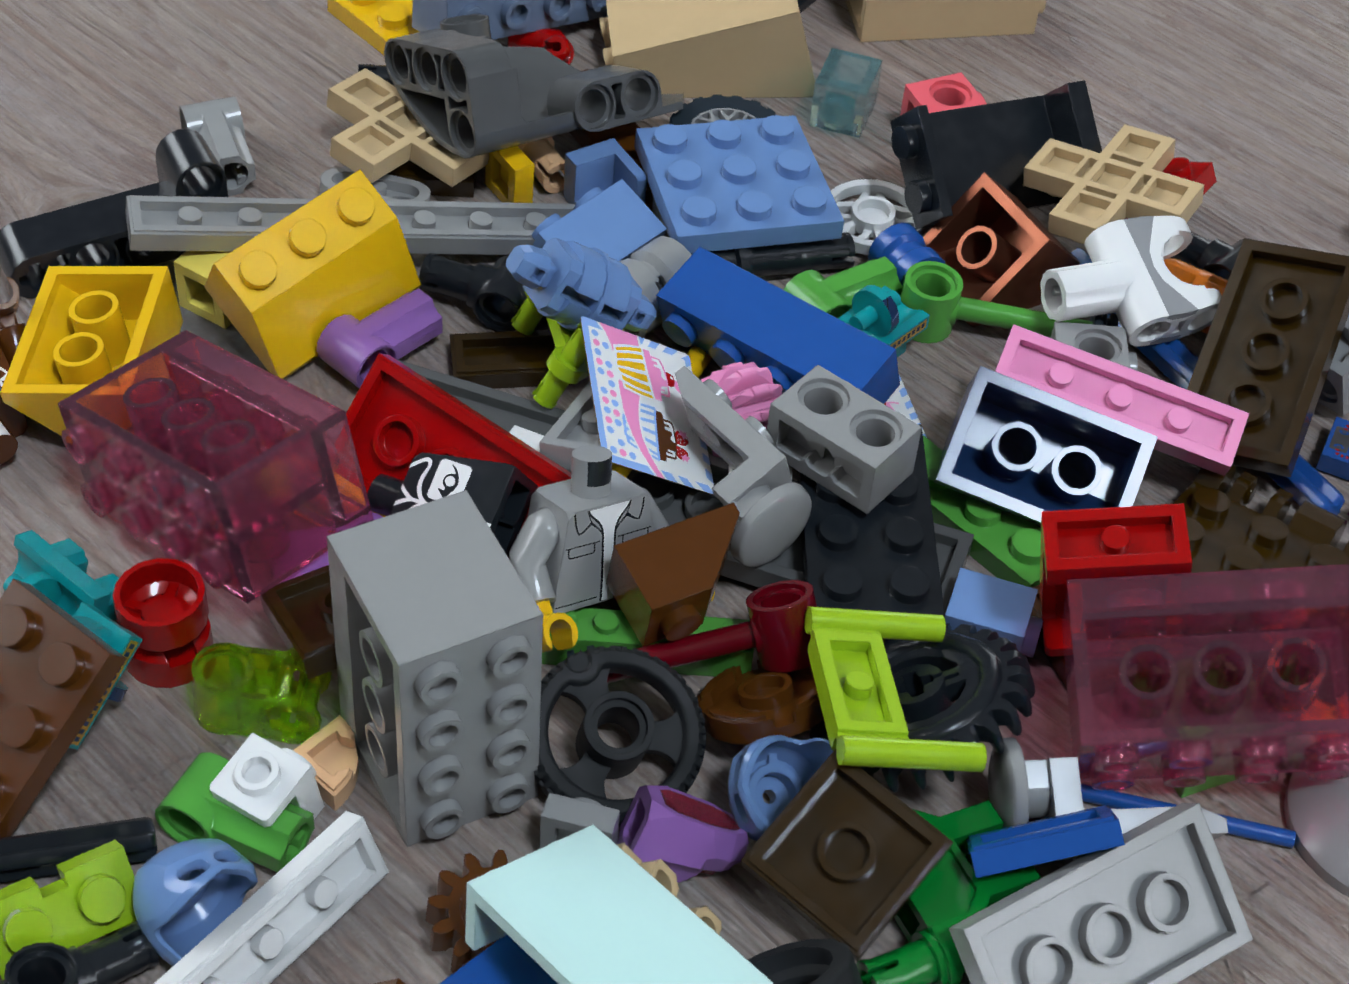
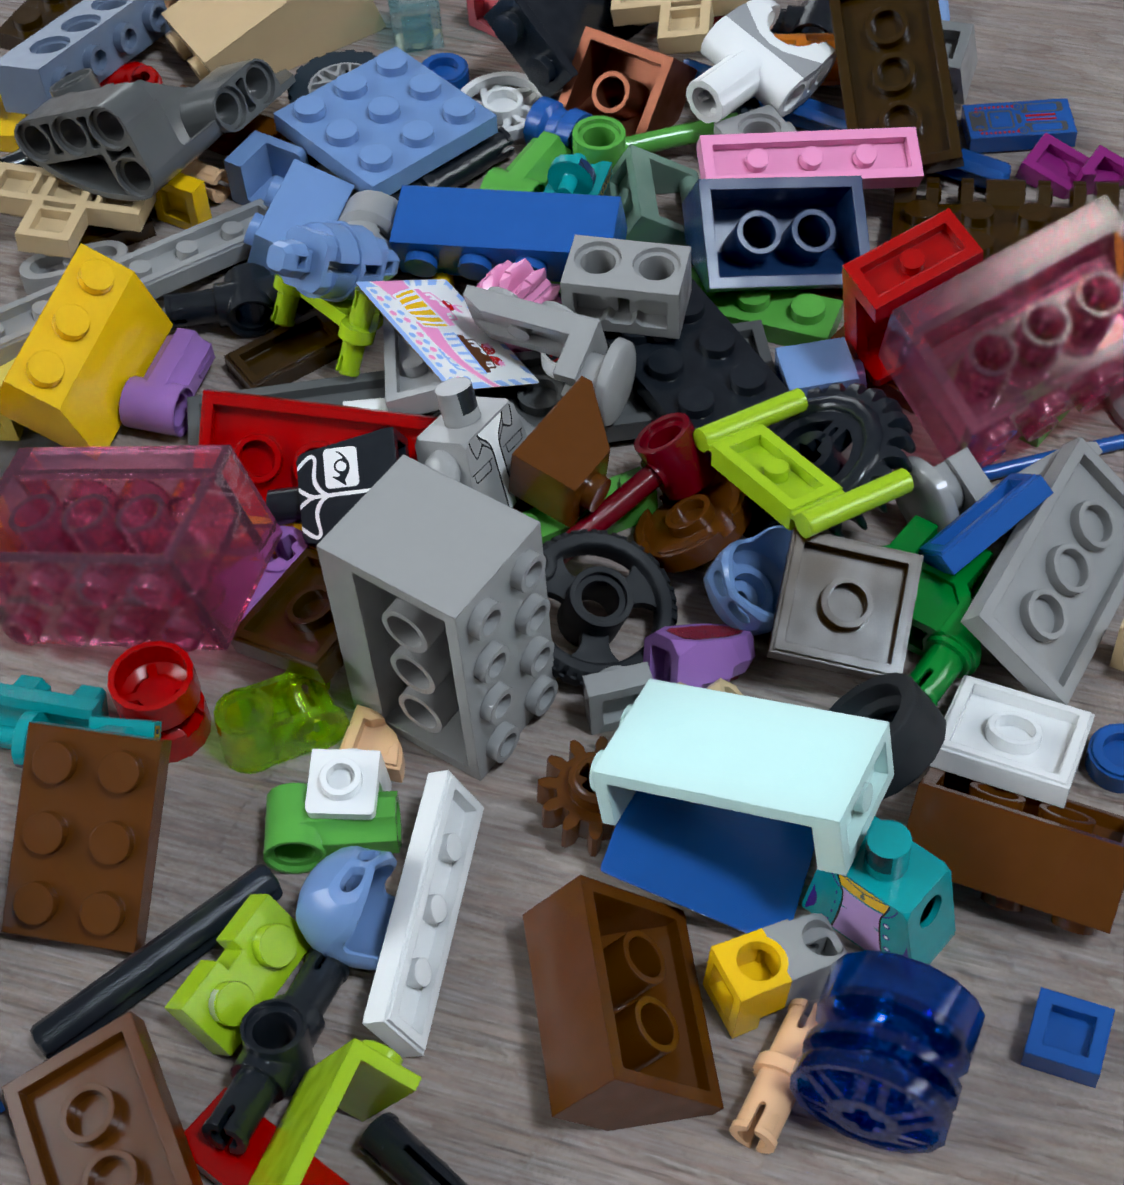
camera: 20 degrees left, 5 degrees up
none -> blue tile [422,53,470,90]
none -> sand green tile [605,144,699,246]

